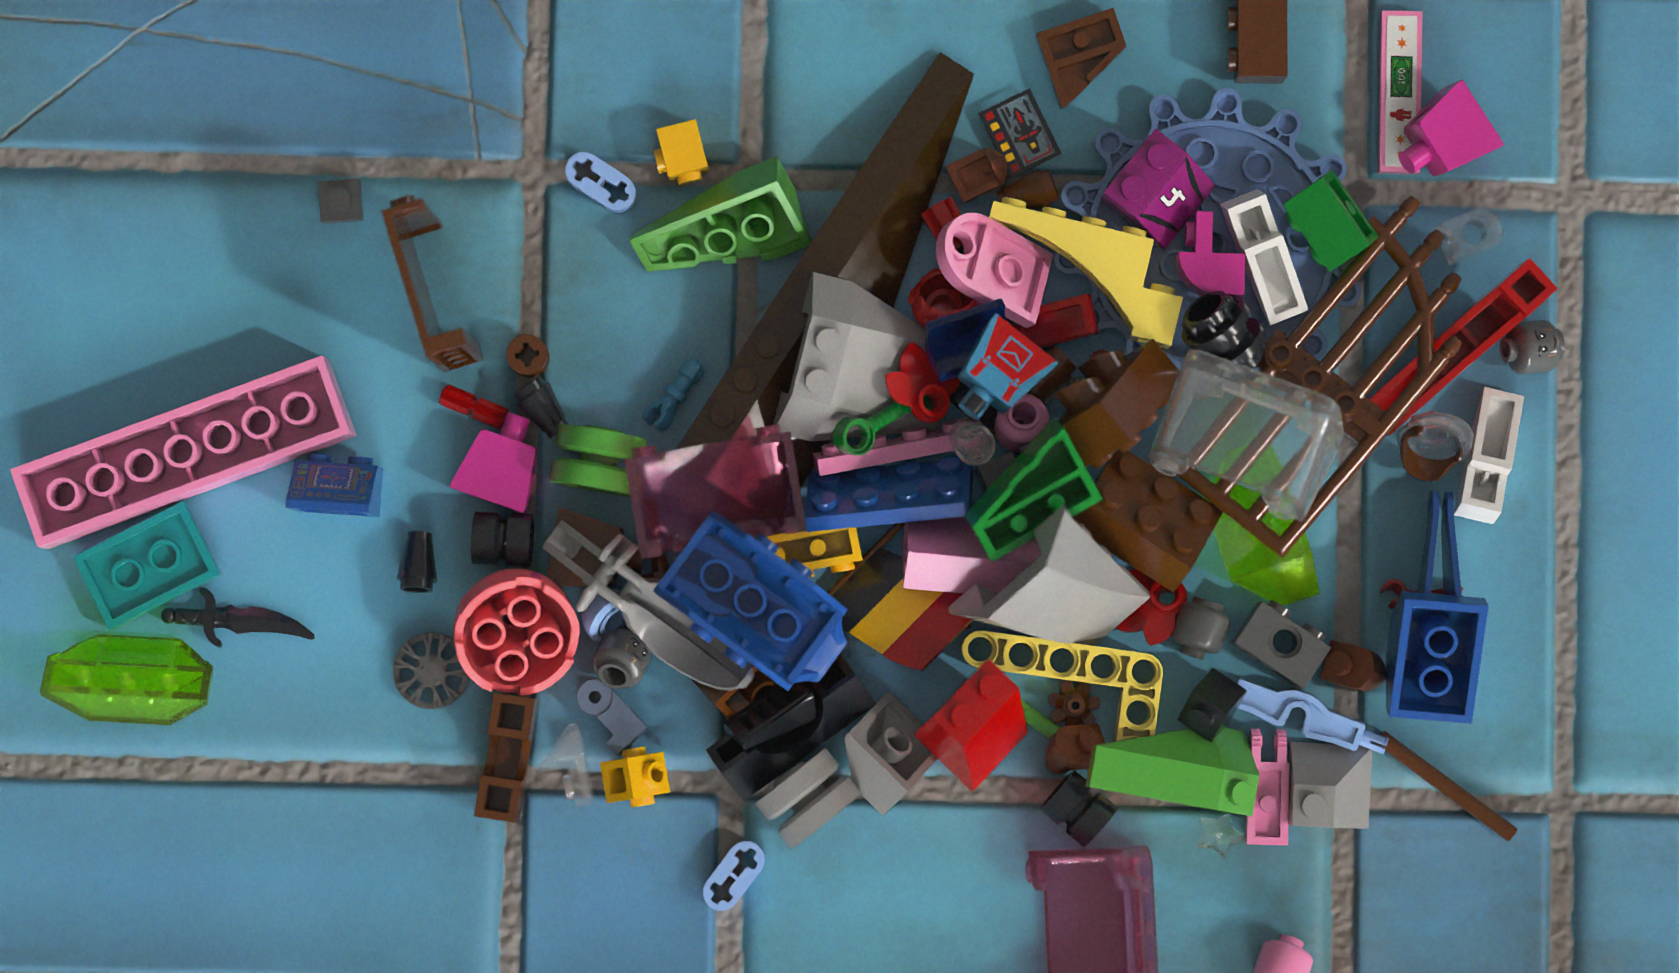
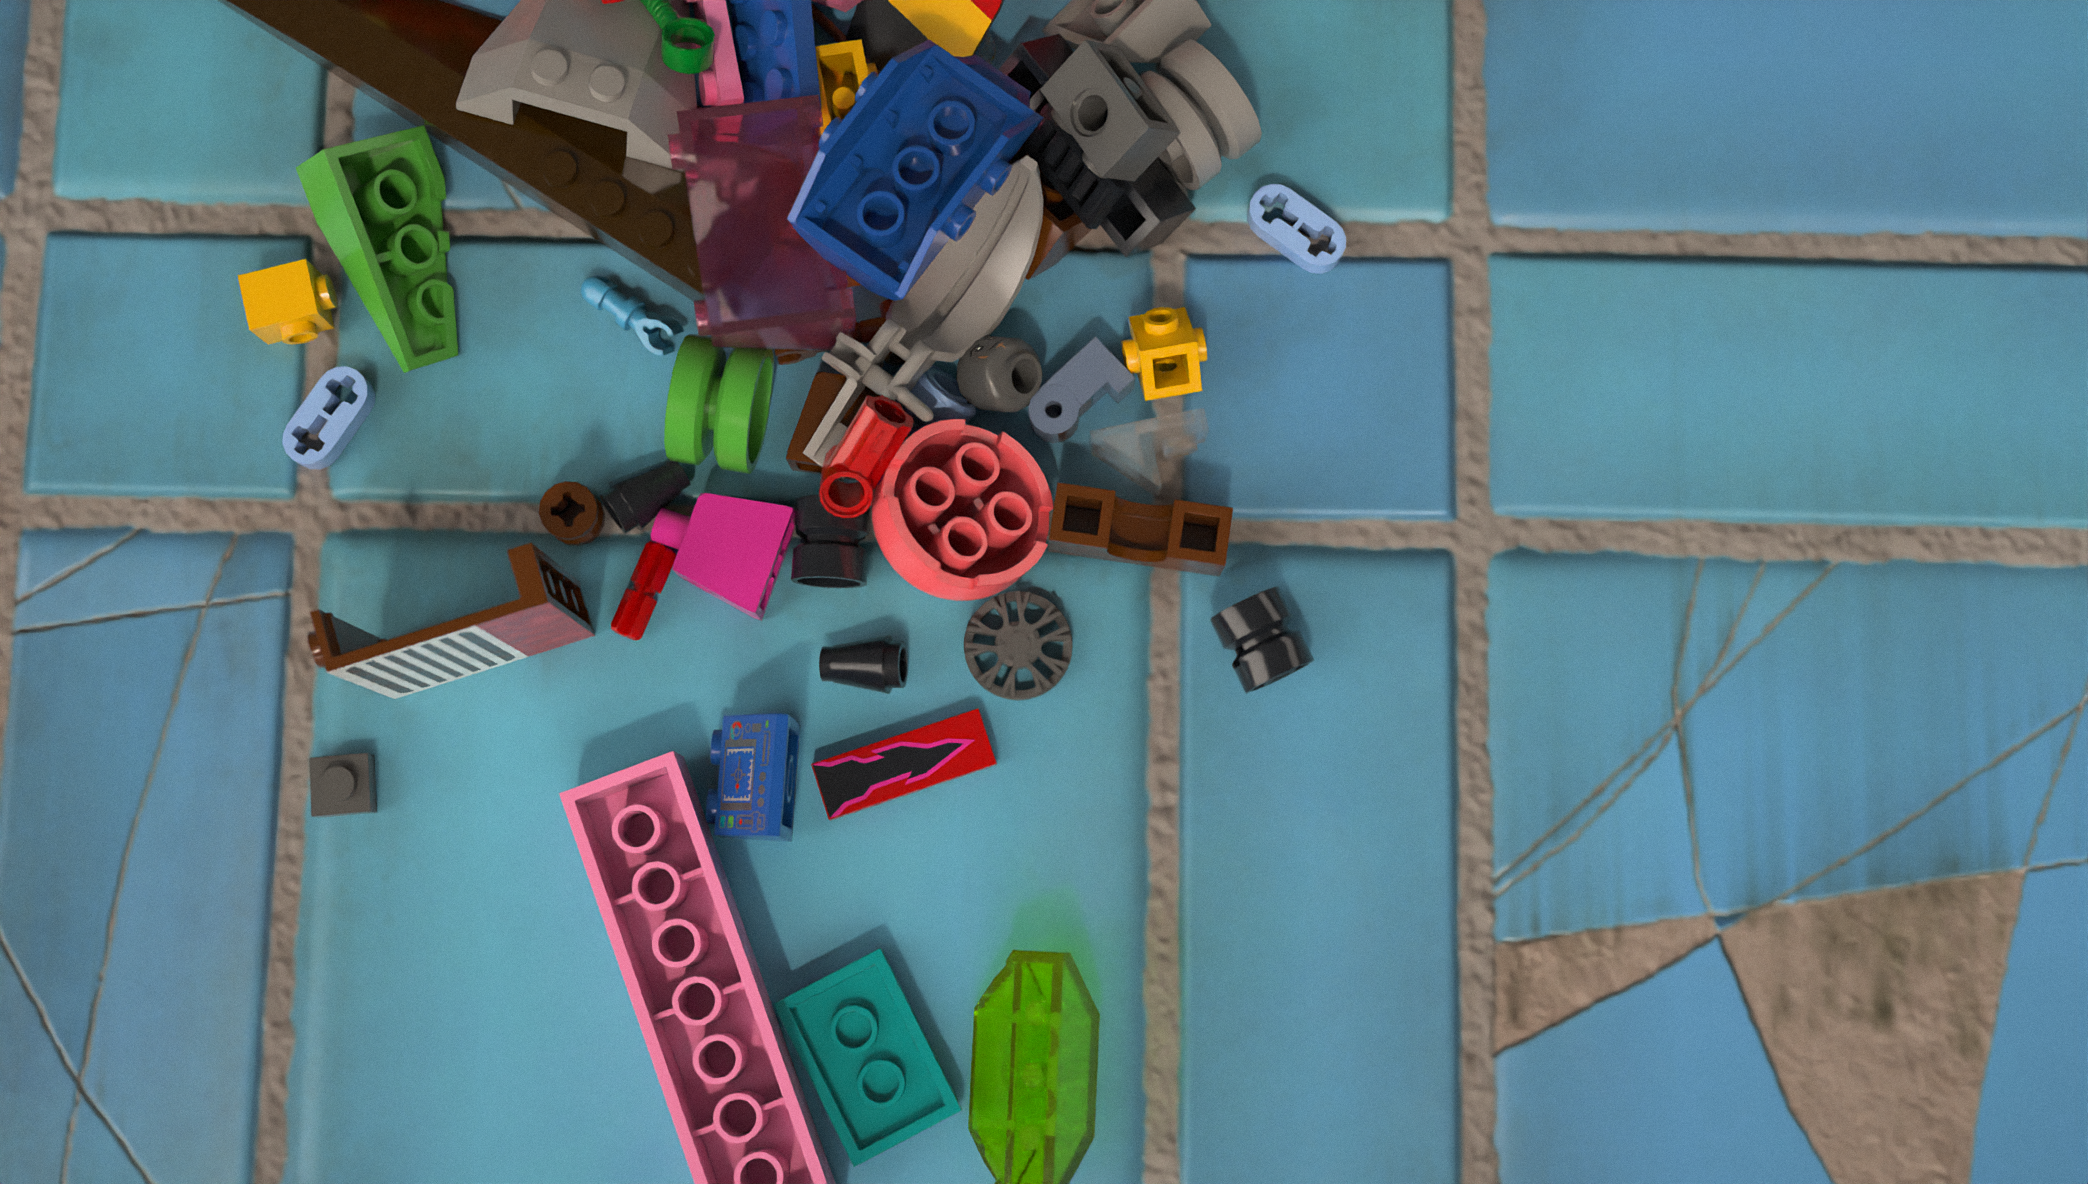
camera: 90 degrees left, 5 degrees down
black piece [161,587,315,648] -> none
none -> tile [811,708,997,821]
none -> red piece [819,395,913,518]
none -> dark grey brick [1040,39,1180,182]
none -> black wheel [1210,587,1314,694]

